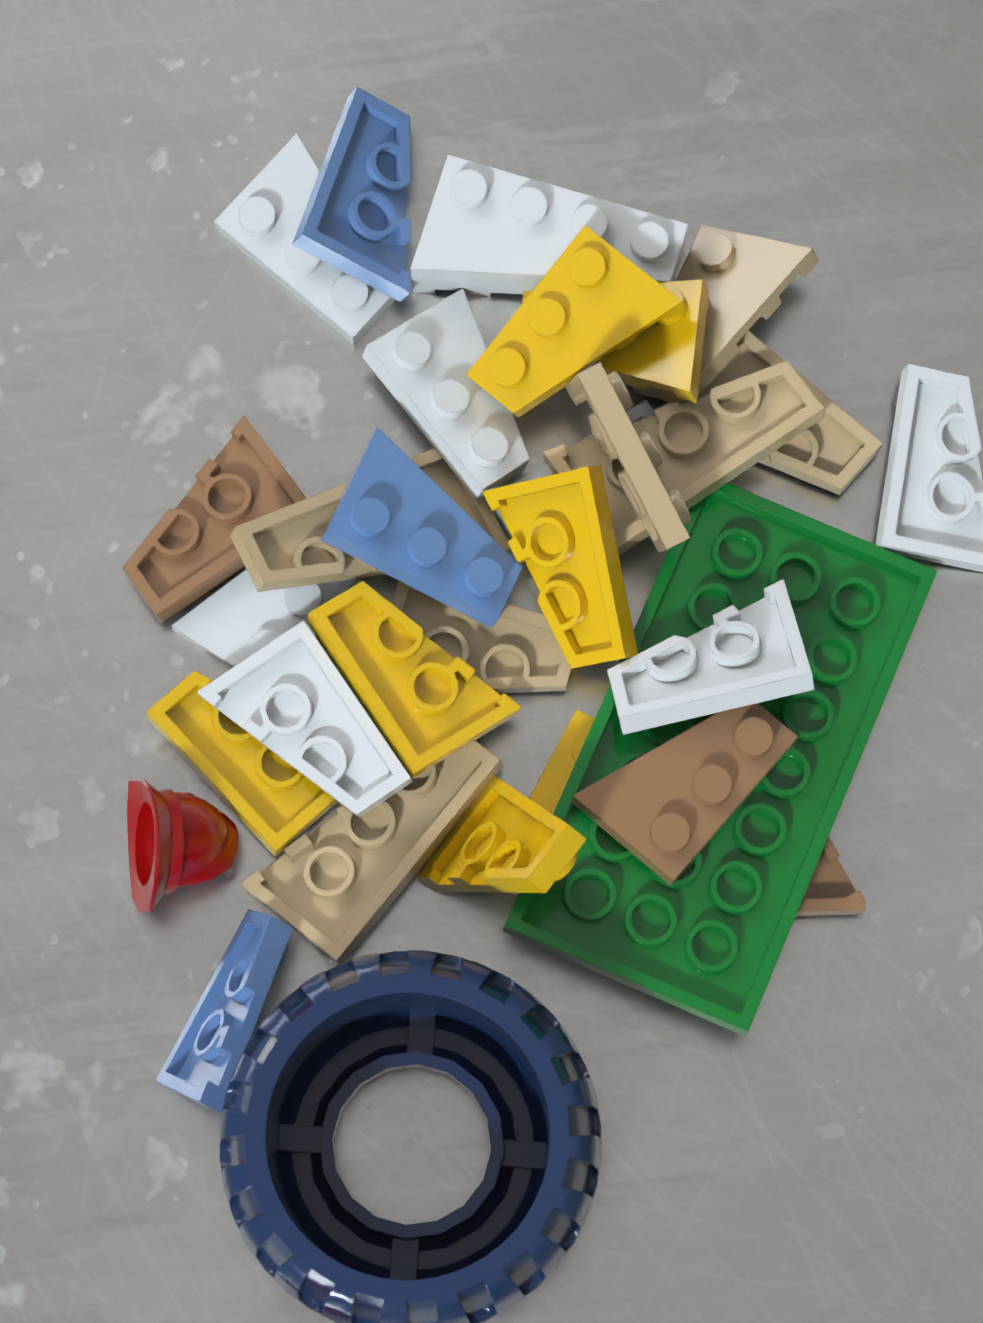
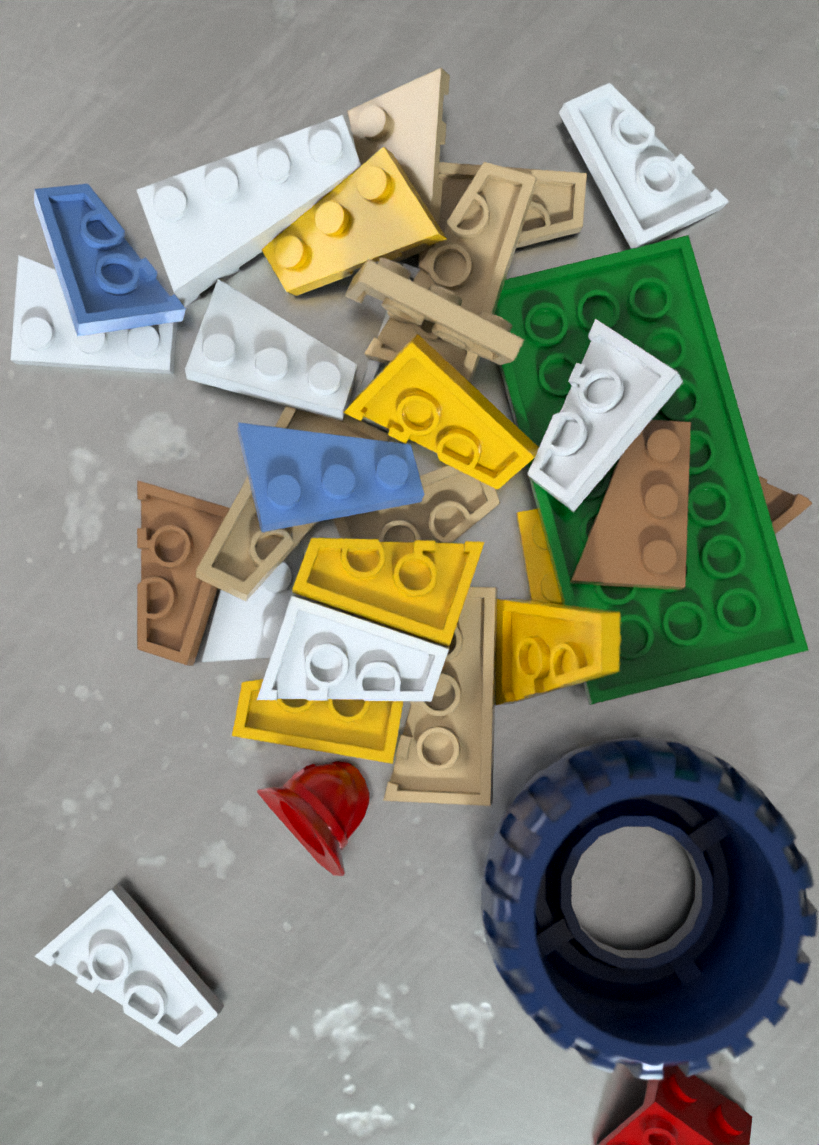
camera: 35 degrees left, 10 degrees up
medium blue wing [156,909,293,1114] -> none
yellow wing [466,225,686,417] -> none

